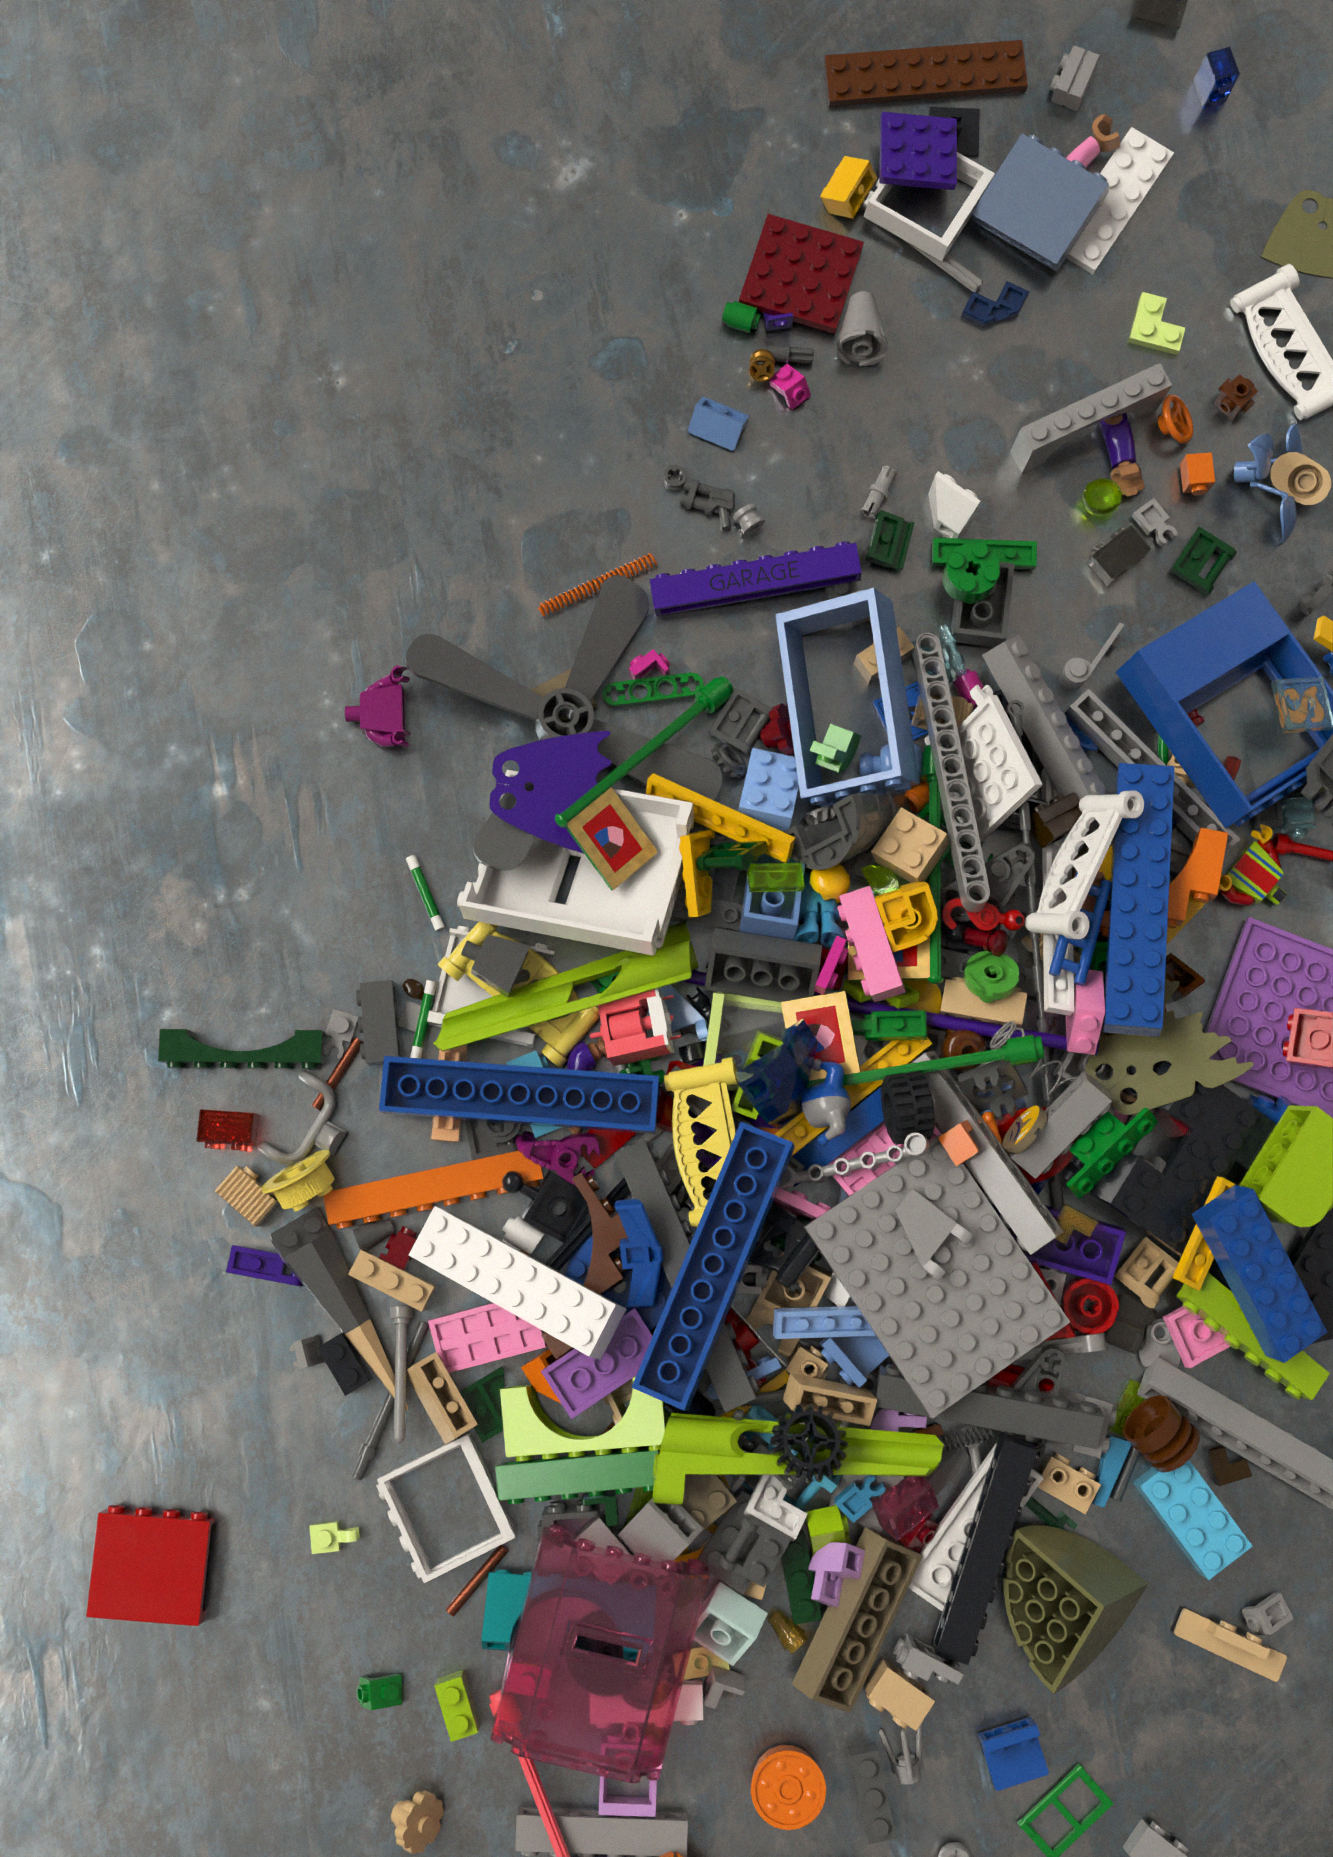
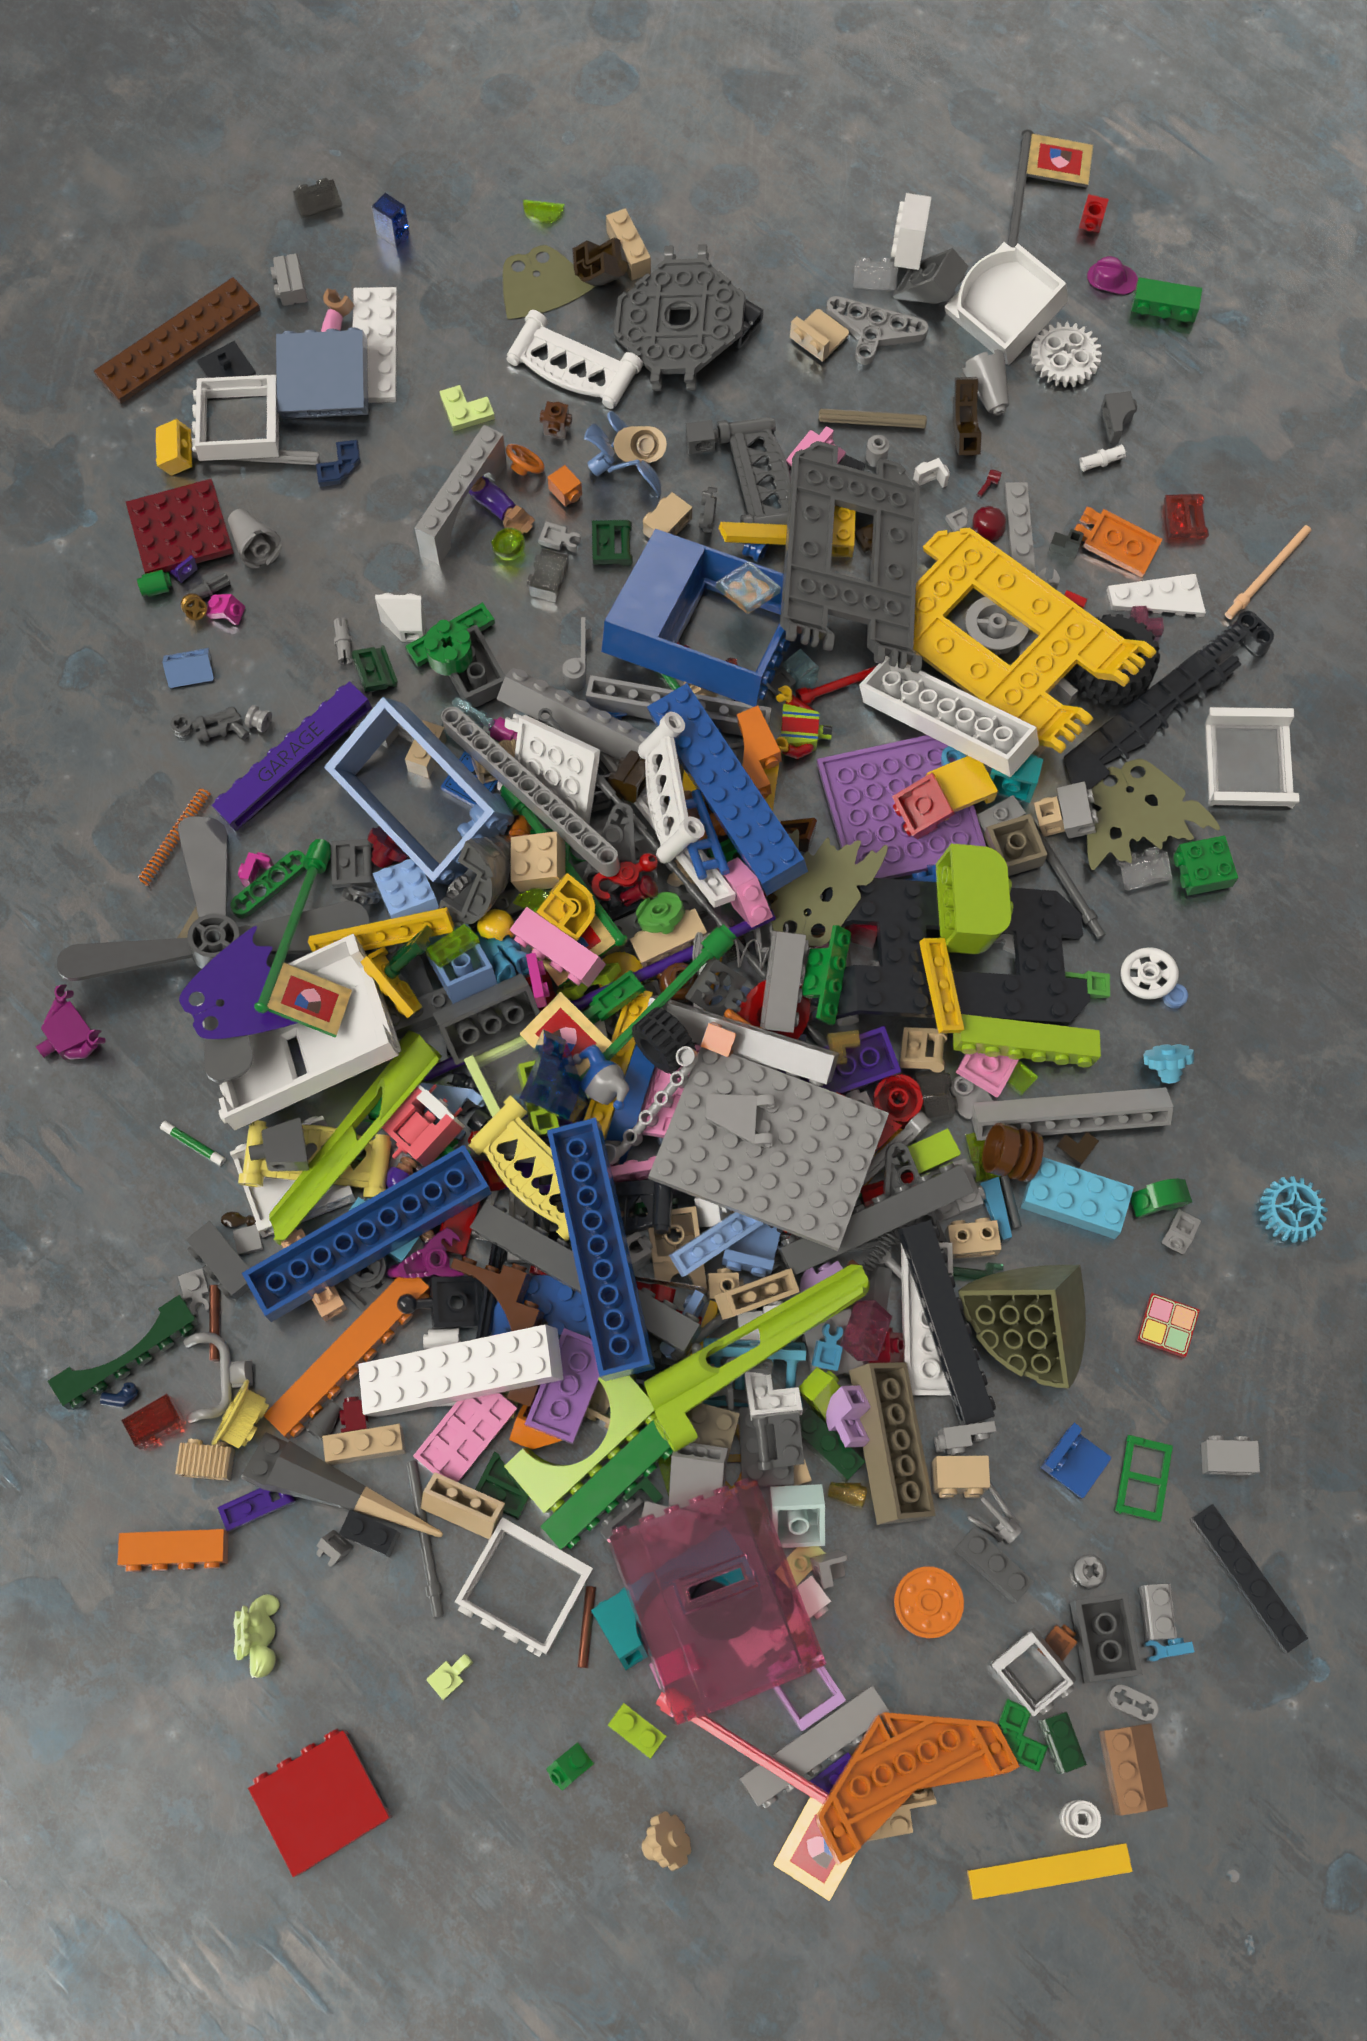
camera: 35 degrees left, 10 degrees down
light grey piece [391,1306,413,1443] -> none
green bar [410,980,437,1059] -> none
blue plate [615,1199,664,1308] -> none
black gear [770,1403,848,1483] -> none
brick [810,724,862,773] -> none
dark purple plate [879,112,957,190] -> none
dark tan tile [1003,1105,1047,1154] -> none
tan bracket [1173,1608,1287,1682] -> none
blue brick [1192,1185,1327,1363] -> none
none -> dark blue arm [100,1382,138,1408]
none -> orange brick [118,1529,229,1572]
none -> yellowish green animal [234,1594,280,1678]
none -> tan brick [643,492,692,538]
none -> lime panel [902,1128,961,1174]
none -> clear neon green tile [1006,1061,1038,1096]
none -> green brick [1131,1178,1193,1218]
none -> tile [1136,1293,1200,1358]

